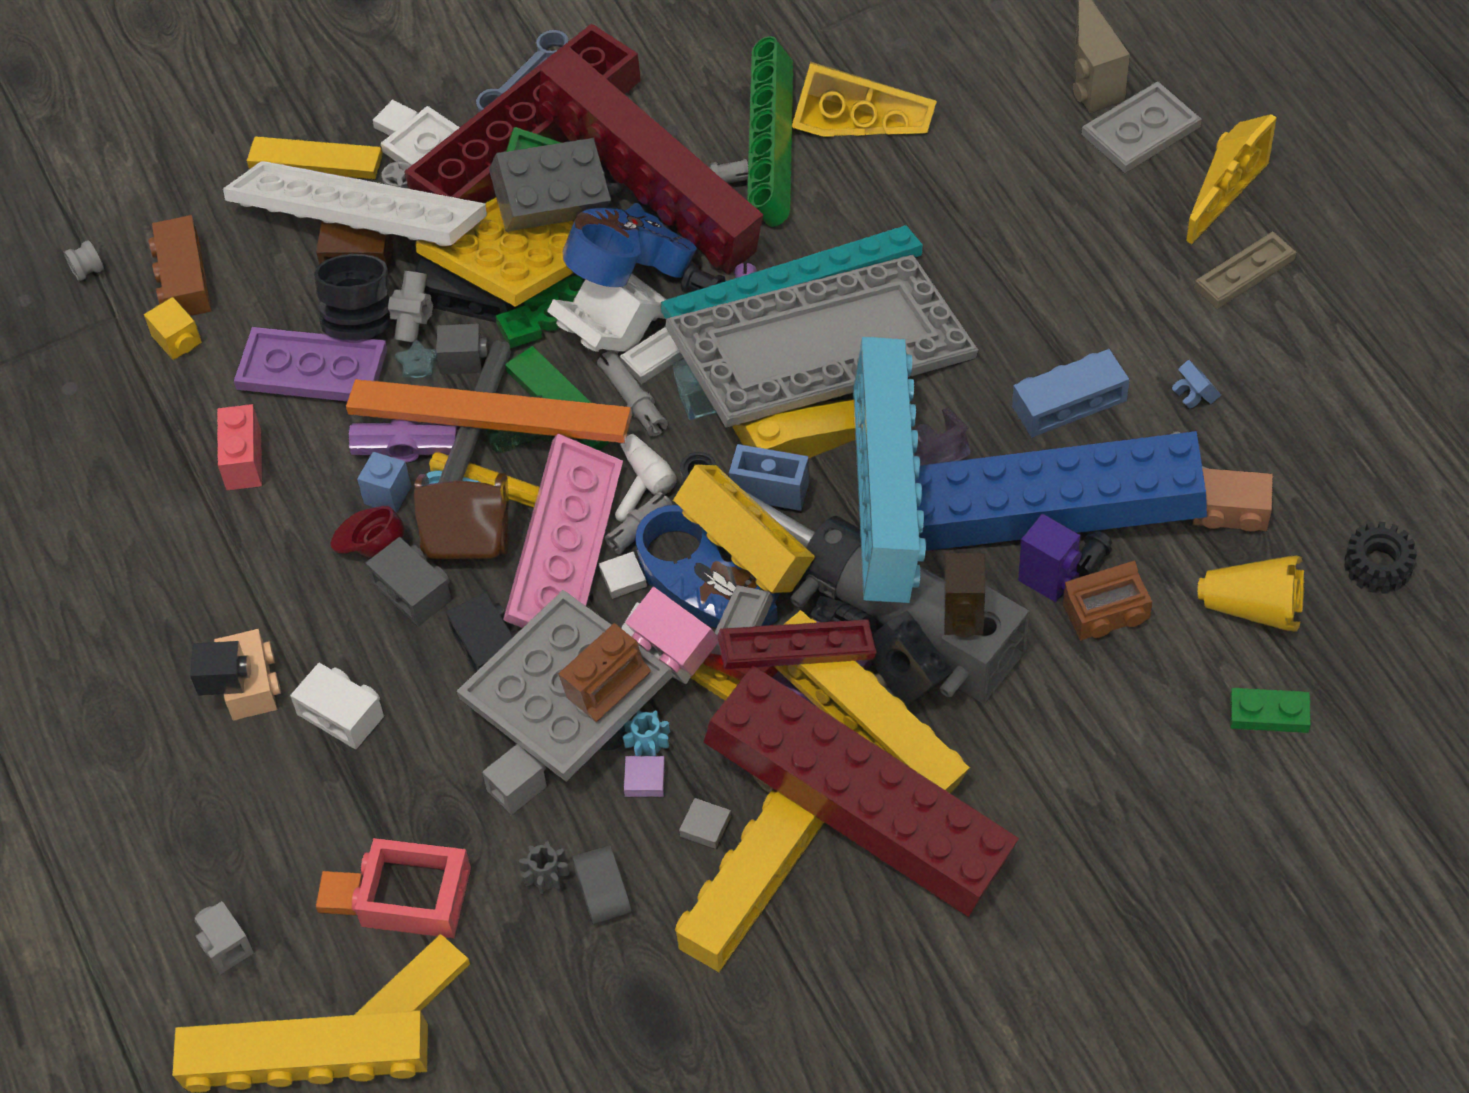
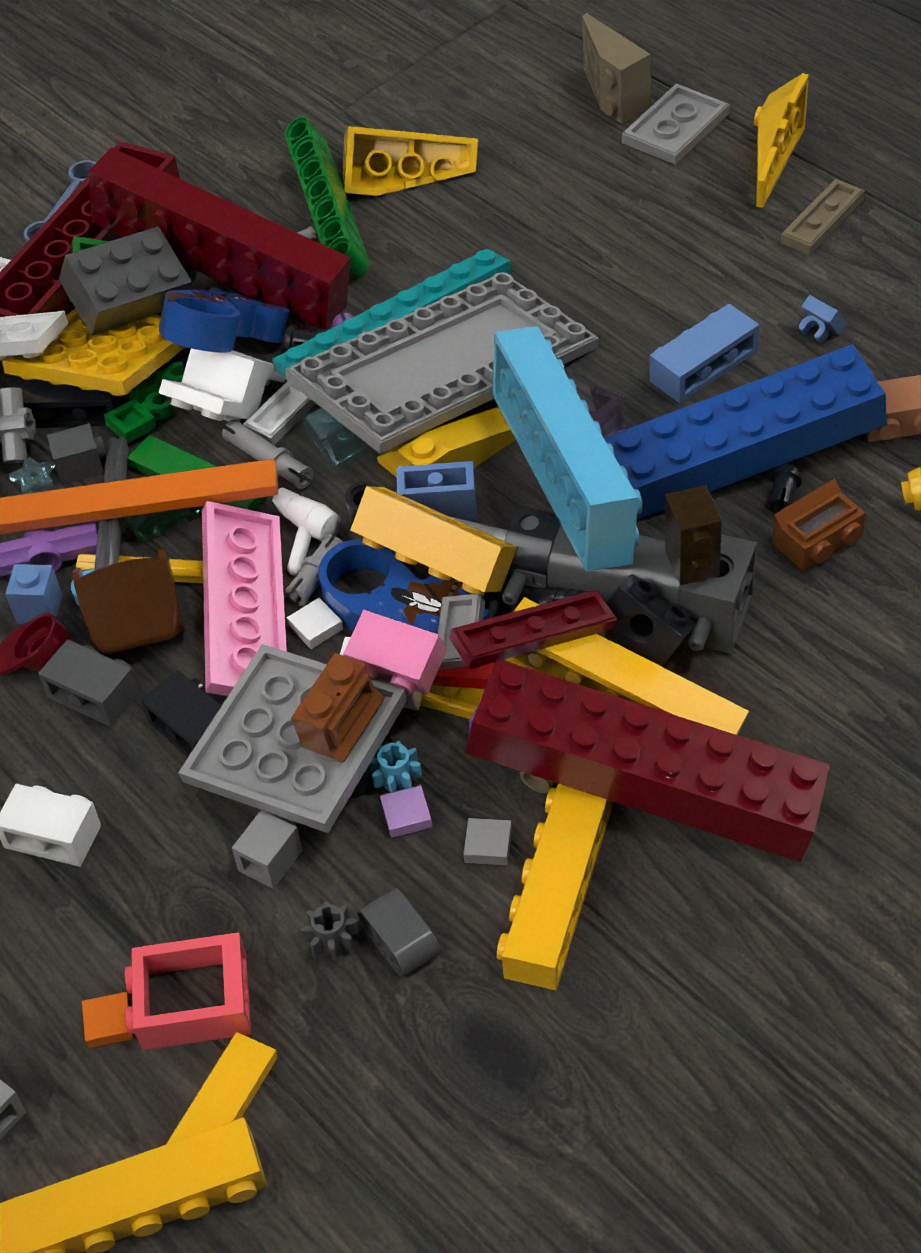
camera: 15 degrees left, 5 degrees down
dark purple brick [1018,514,1082,602] -> none

